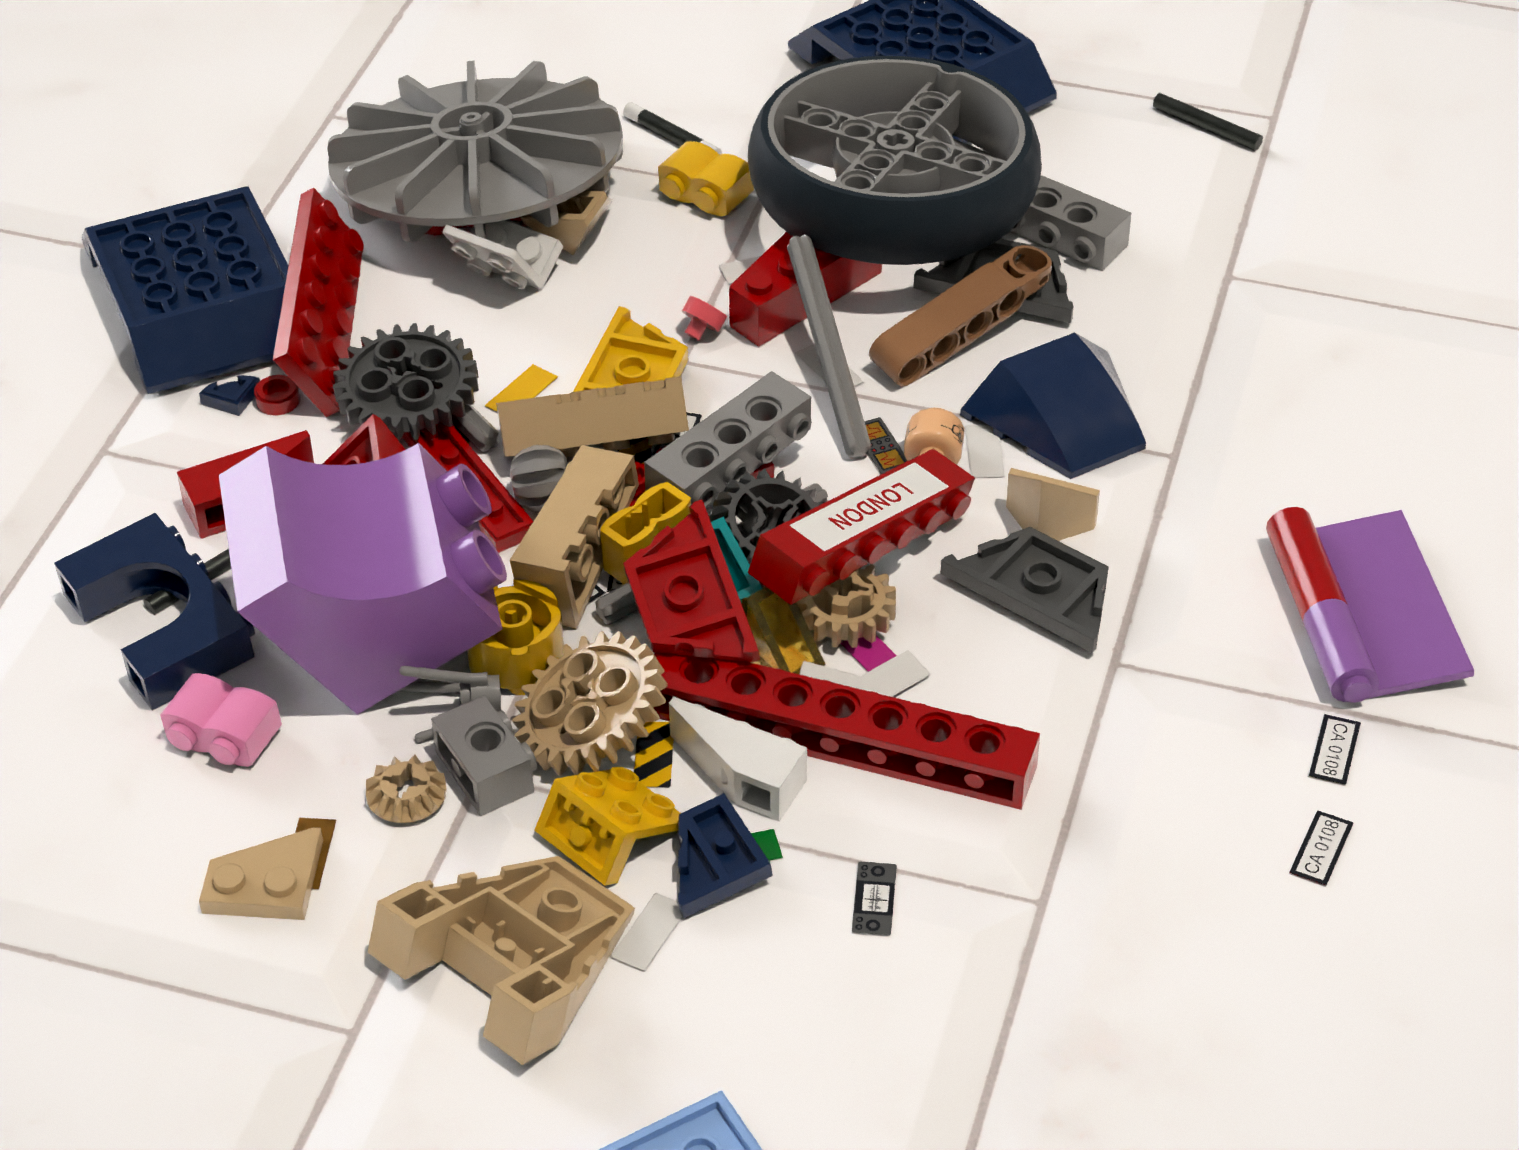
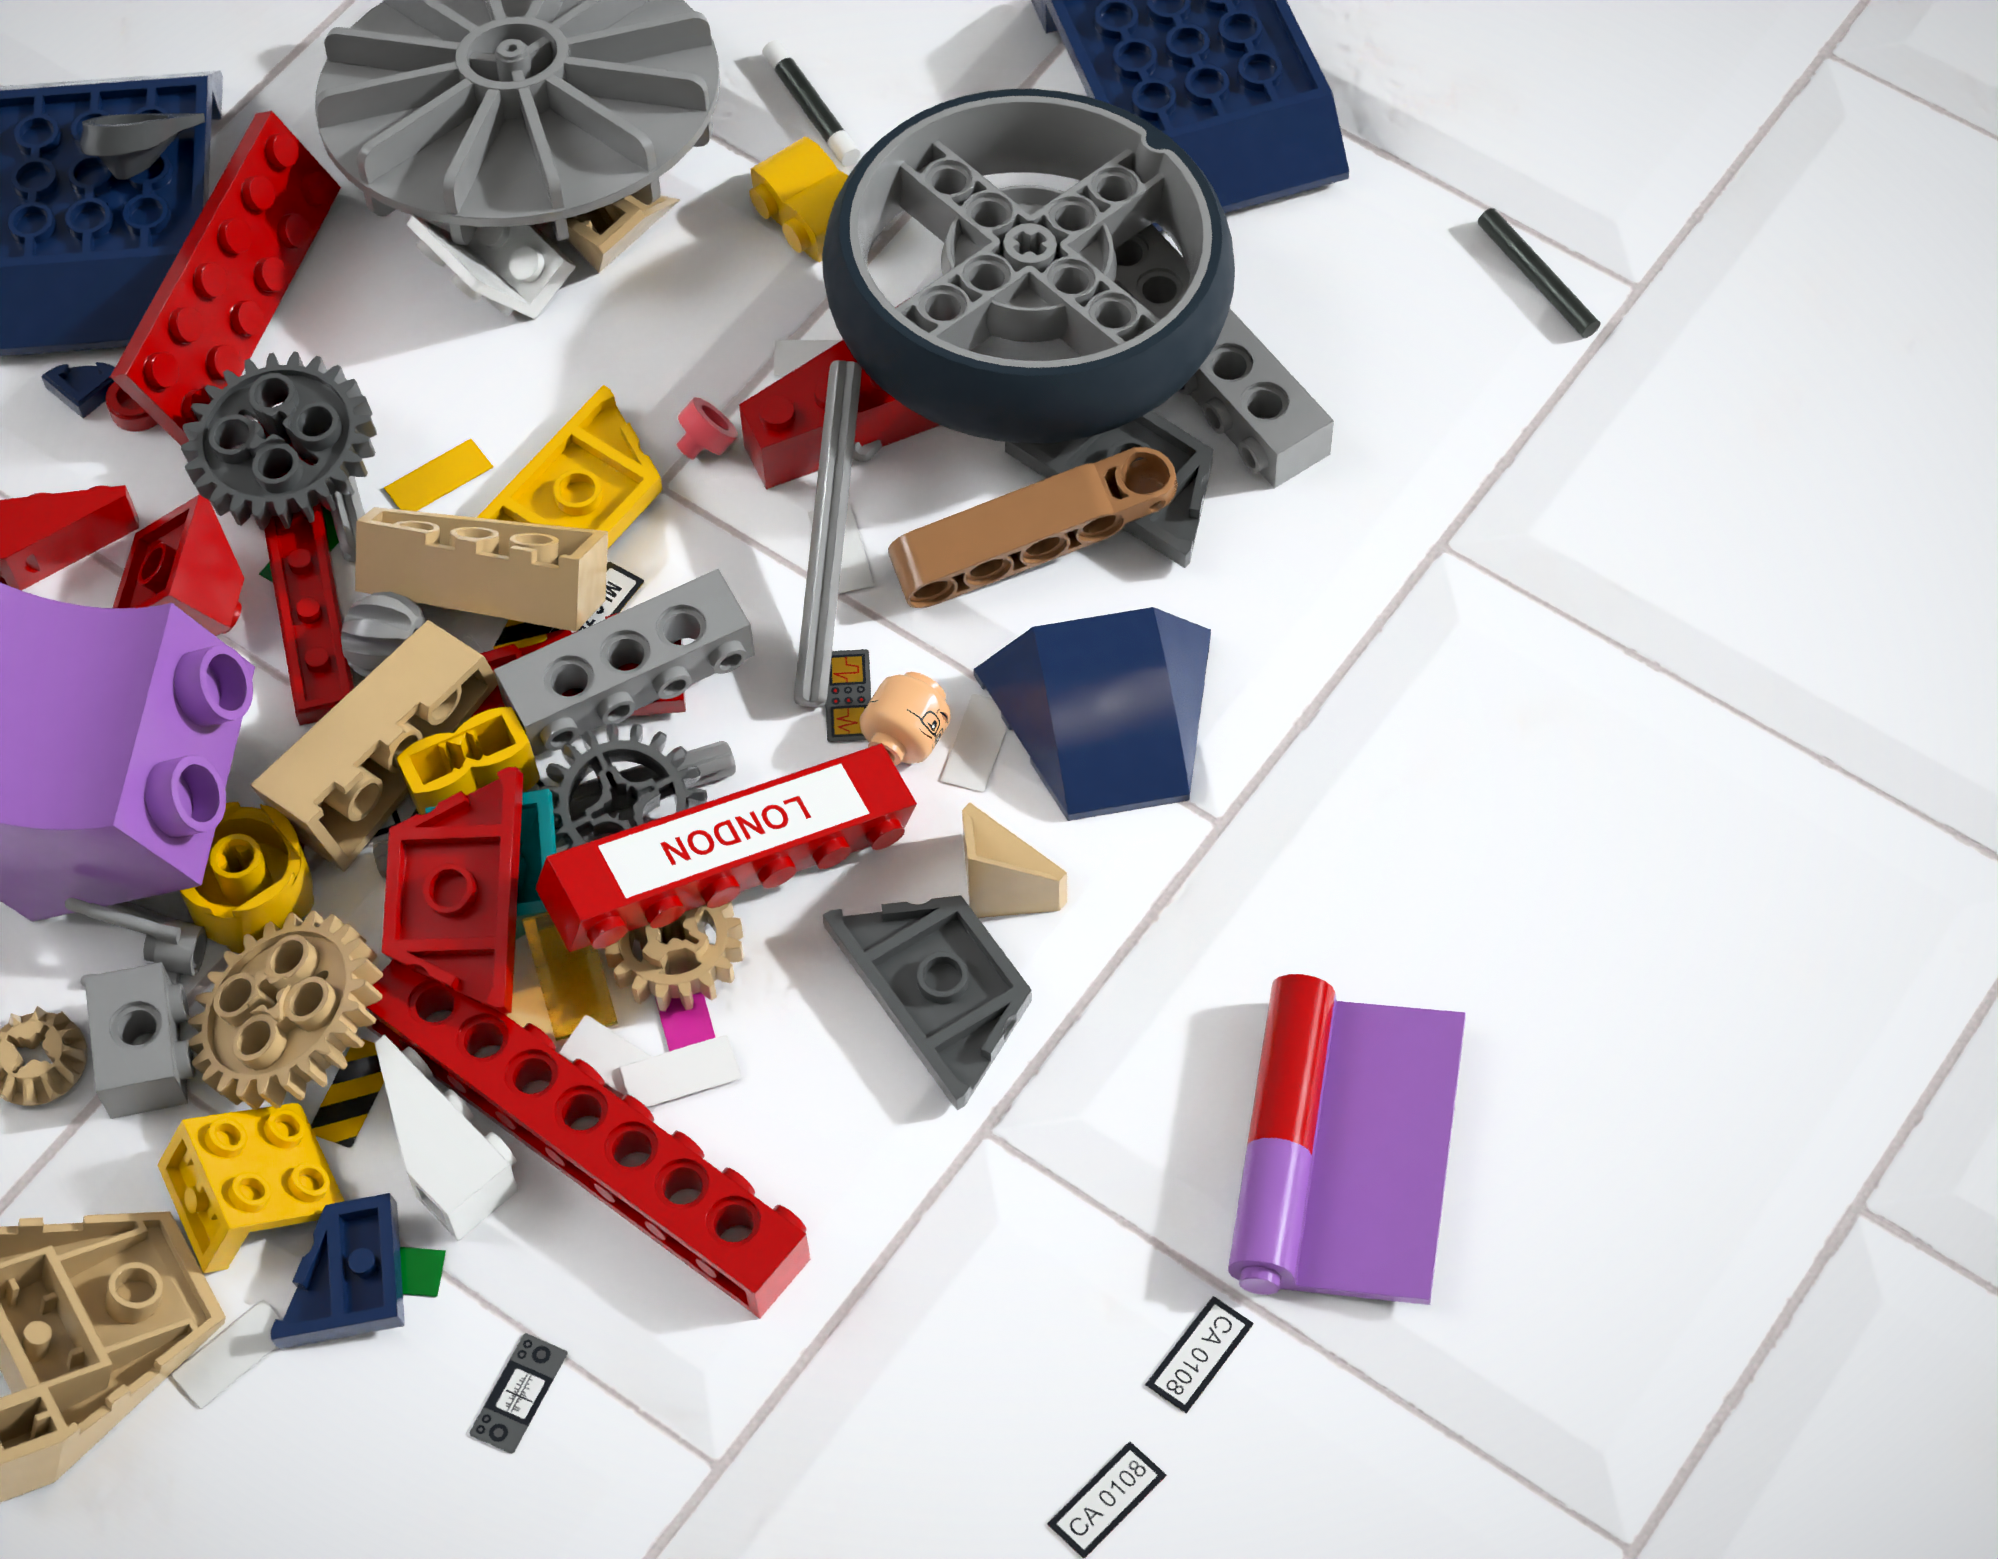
camera: 20 degrees right, 15 degrees up
none -> dark grey piece [80,113,205,180]

